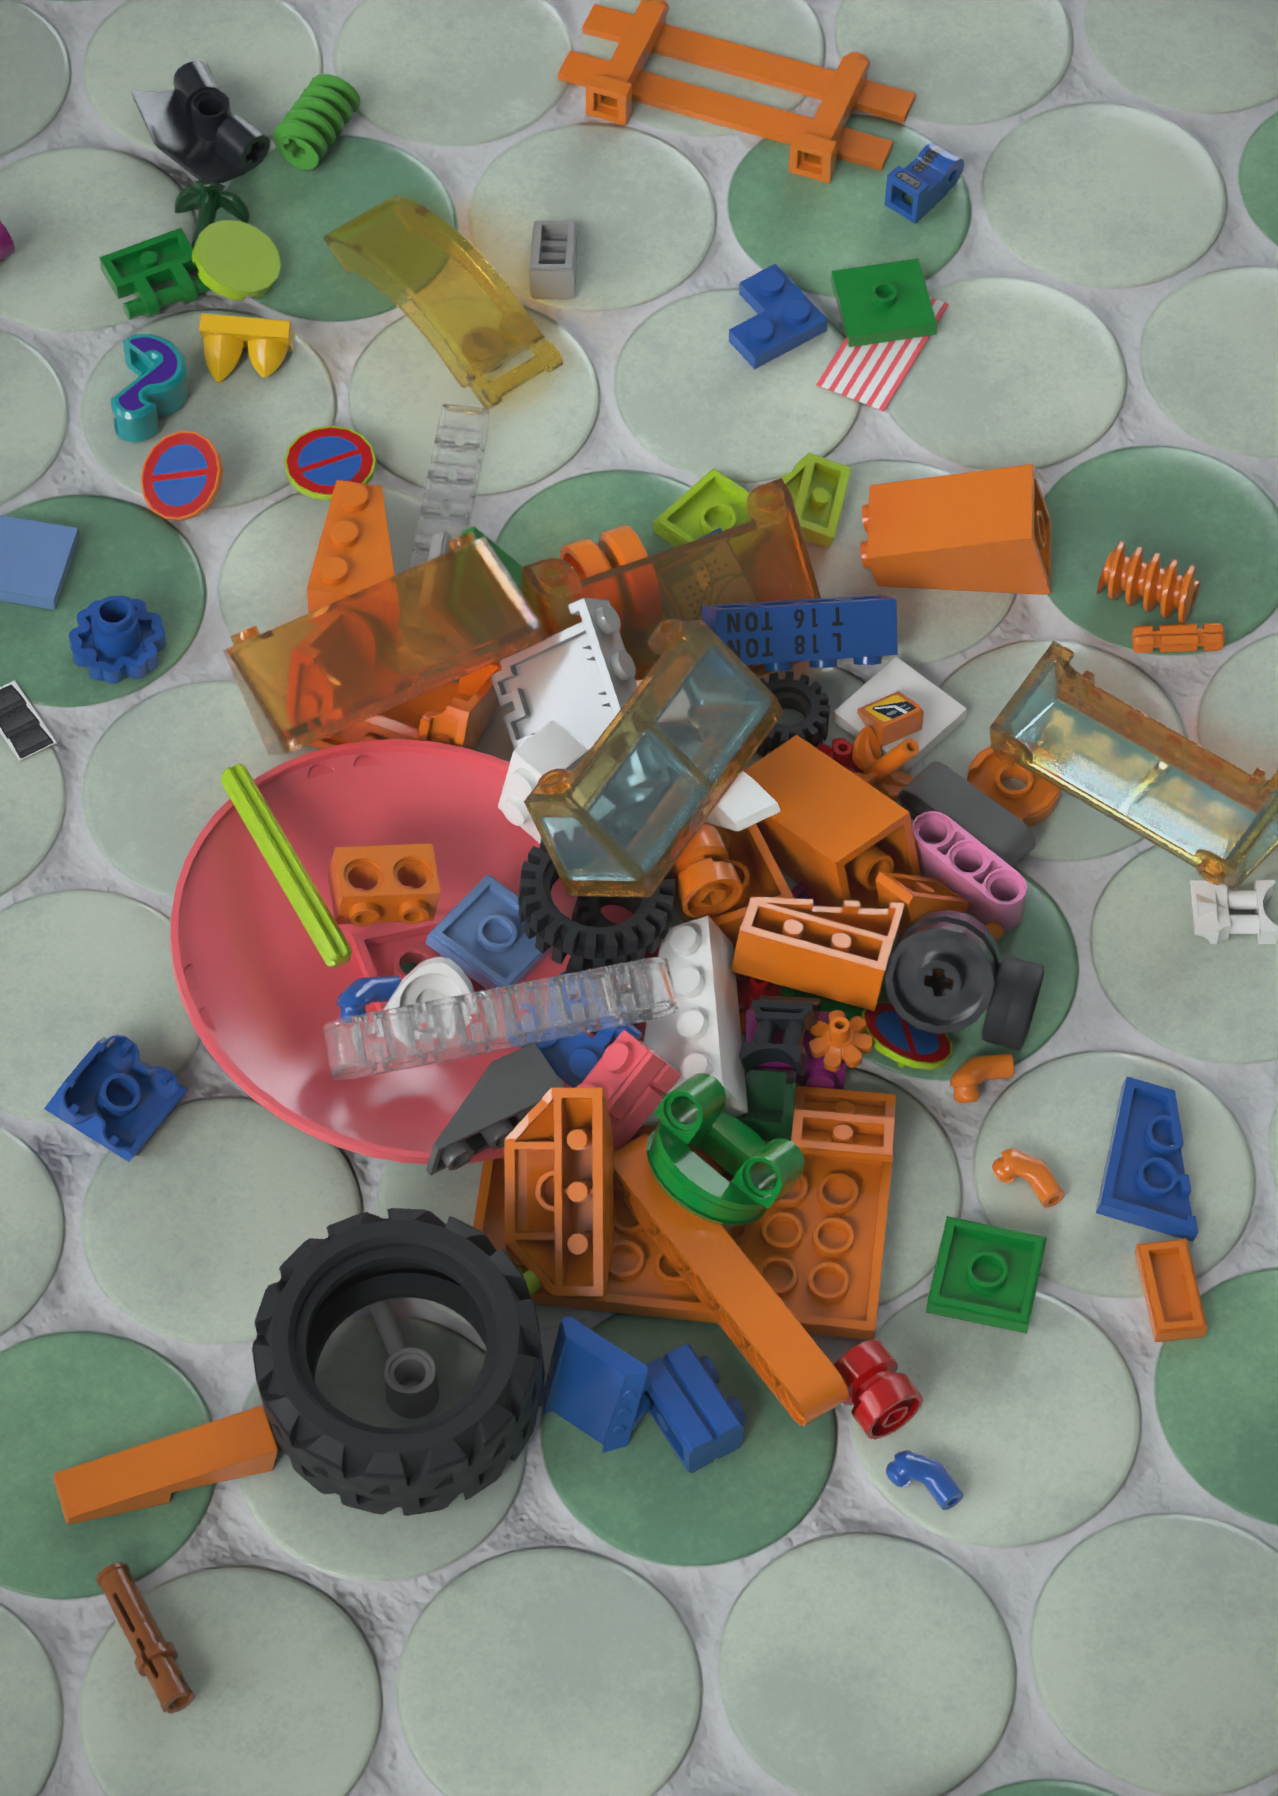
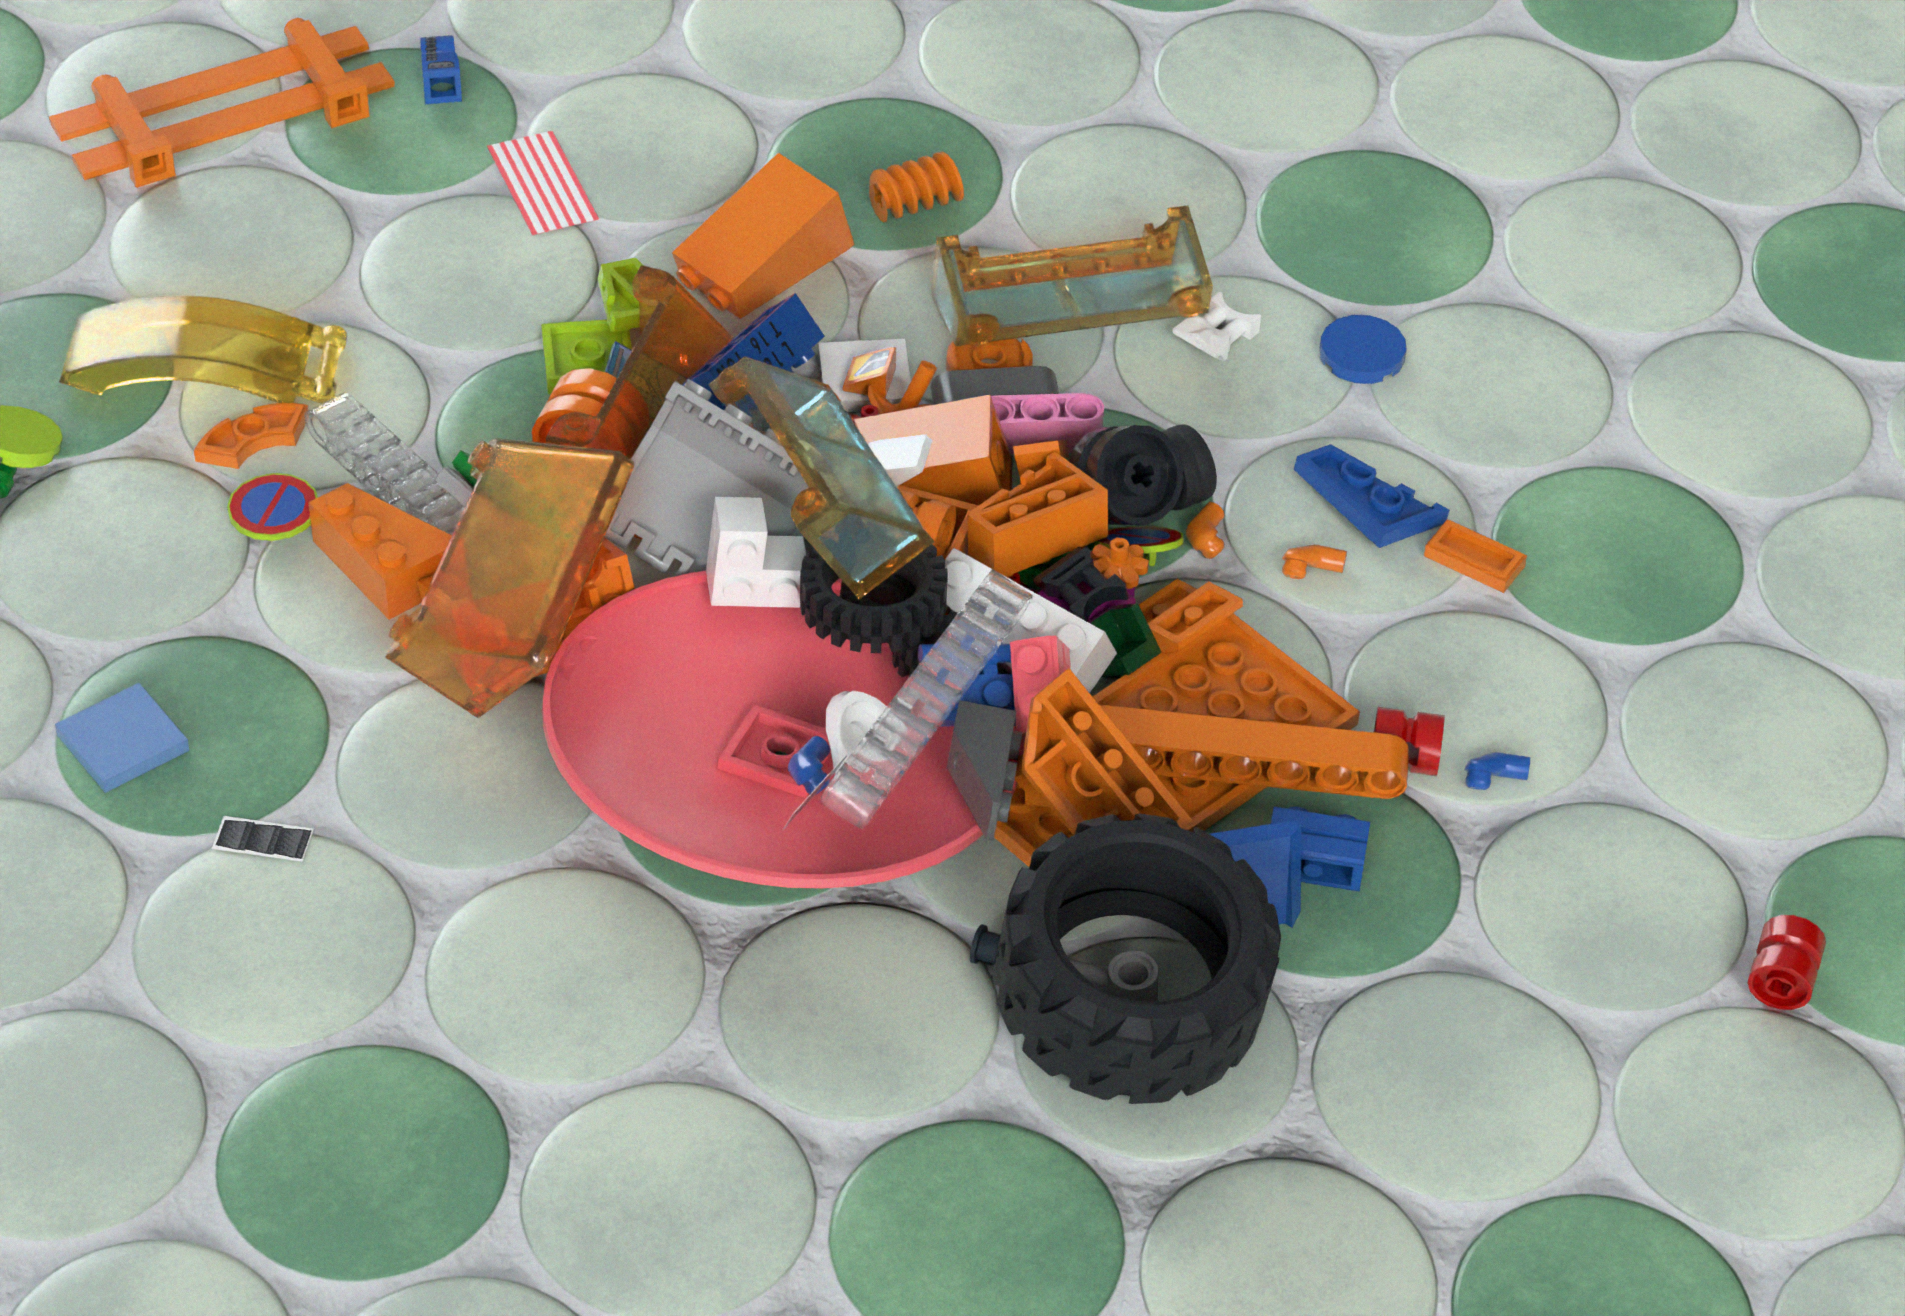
camera: 50 degrees left, 10 degrees down
blue slope [44,1035,189,1162] -> none
orange slope [53,1405,278,1525] -> none
blue plant [69,596,166,684] -> none
dark orange pin [96,1562,195,1714] -> none
teal animal [111,334,190,443] -> none
piece [141,431,223,521] -> none
yellow tile [199,313,295,383] -> none
lime axle [221,764,352,968] -> none
orange brick [328,843,441,927] -> none
medium blue tile [425,874,553,1001] -> none
light grey slope [529,220,578,299] -> none
green piece [646,1073,805,1226] -> none
blue plate [729,263,828,370] -> none
green plate [831,258,937,347] -> none
green plate [926,1216,1047,1334] -> none
orange axle [1131,623,1224,653] -> none
none -> orange tile [194,403,309,469]
none -> sticker [783,750,851,830]

